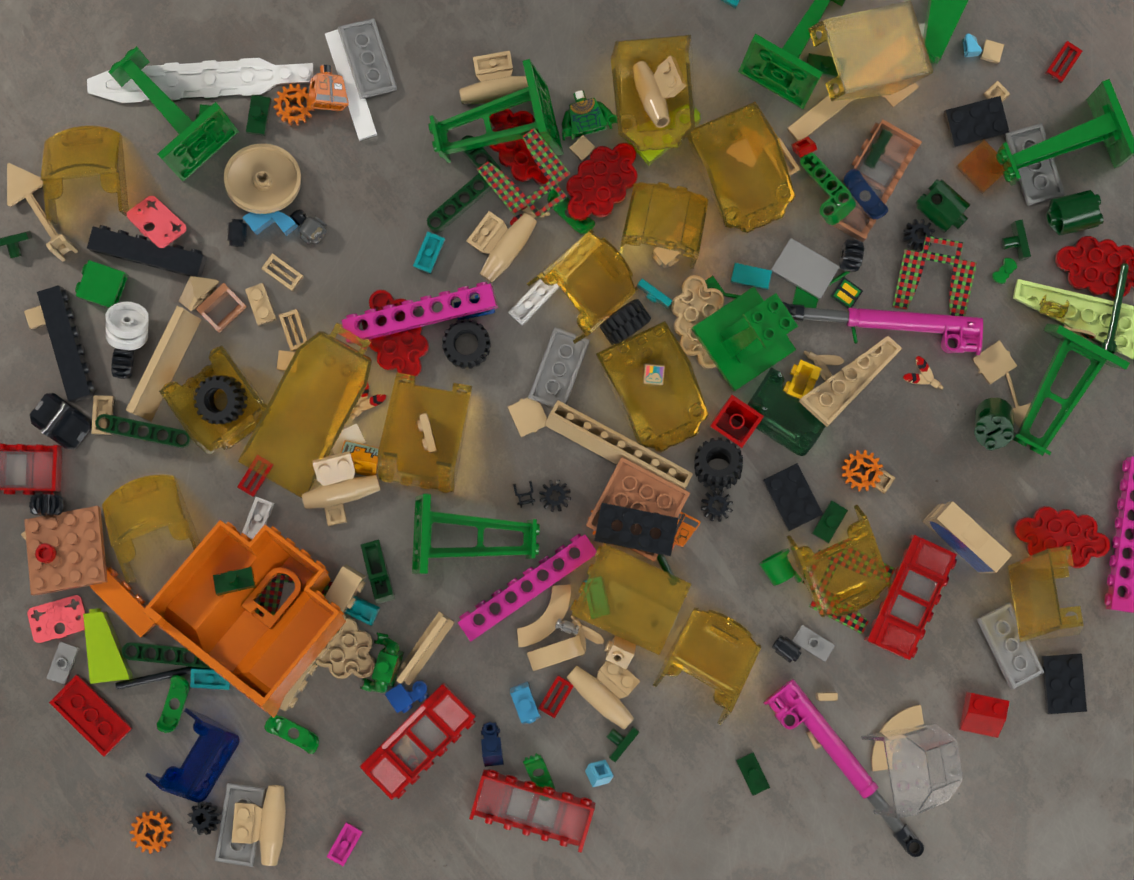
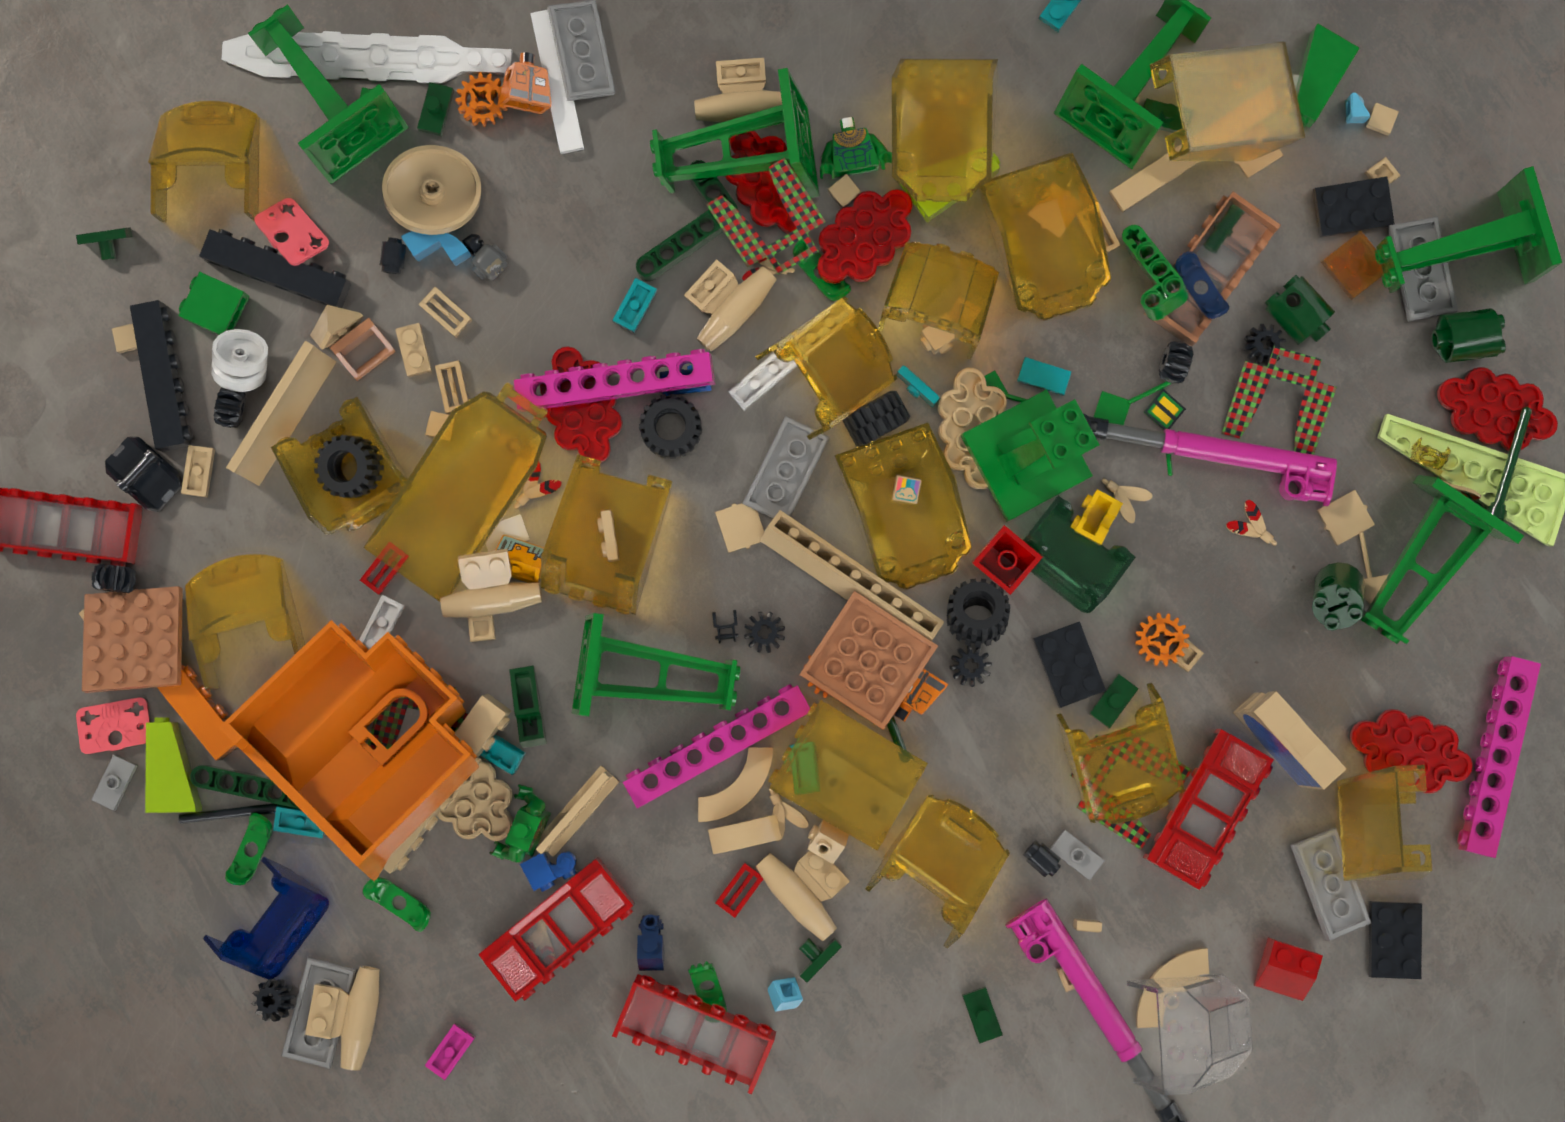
camera: 10 degrees right, 0 degrees up
tan piece [7,163,78,262] -> none
red tile [35,543,56,564] -> none
red plate [49,674,133,757] -> none
dark green beam [95,414,191,448] -> none
orange gear [130,810,174,854] -> none
dark green tile [213,567,256,596] -> none
dark azure torso [510,681,541,724] -> none
light grey piece [555,618,579,636] -> none
black plate [594,503,678,556] -> none
tan plate [633,55,687,128] -> none
green hat [759,548,802,586] -> none
light grey tile [771,238,840,300] -> none
red tile [791,137,817,158] -> none
tan wing [799,336,902,427] -> none
green piece [992,258,1017,284] -> none
dark green tile [1002,219,1031,261] -> none
red tile [1045,41,1083,83] -> none

